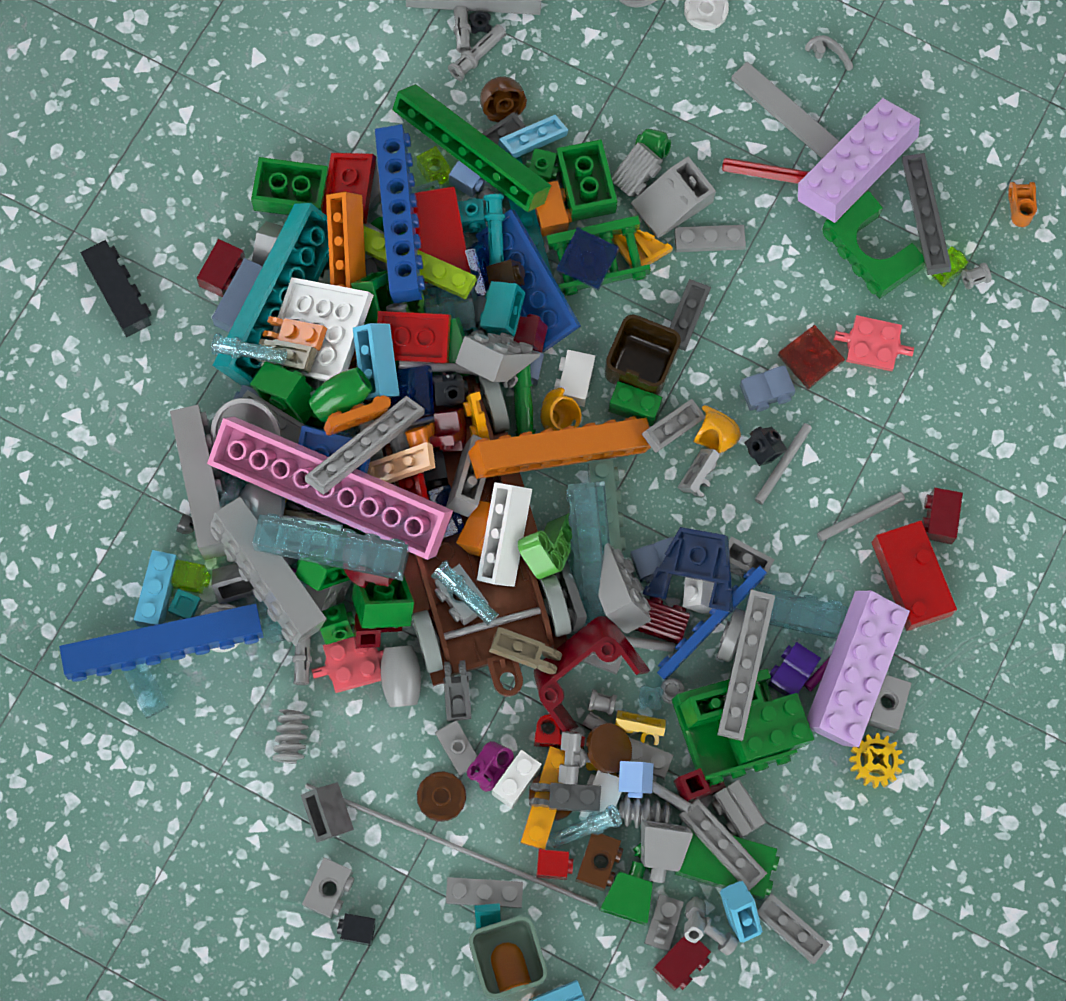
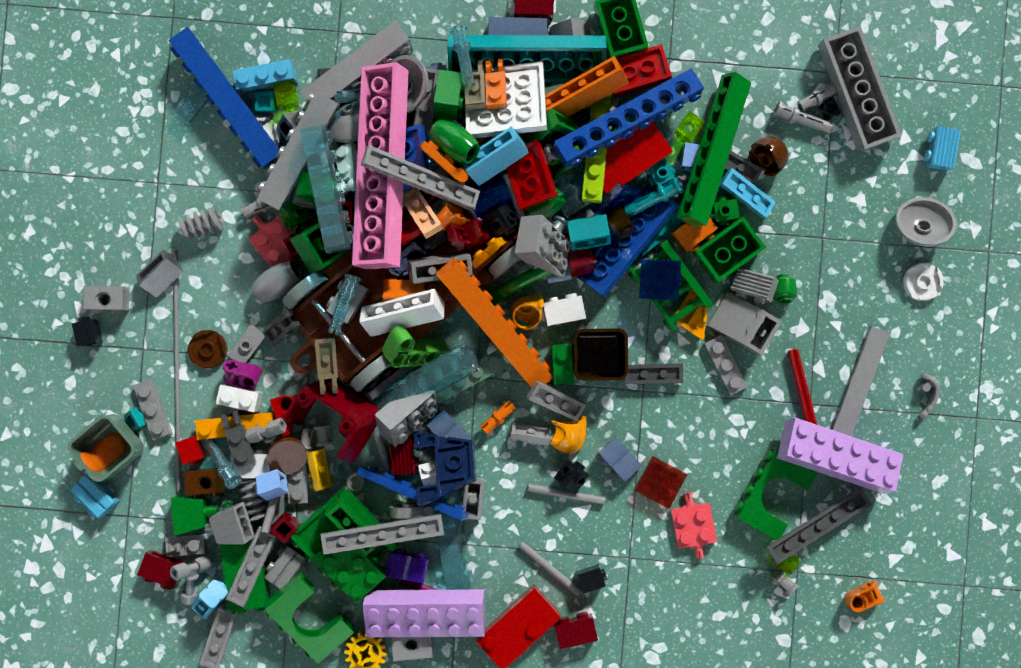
camera: 70 degrees right, 15 degrees up
none -> green arch [264,572,354,664]
none -> orange pin [480,400,516,435]
none -> black brick [576,564,608,594]

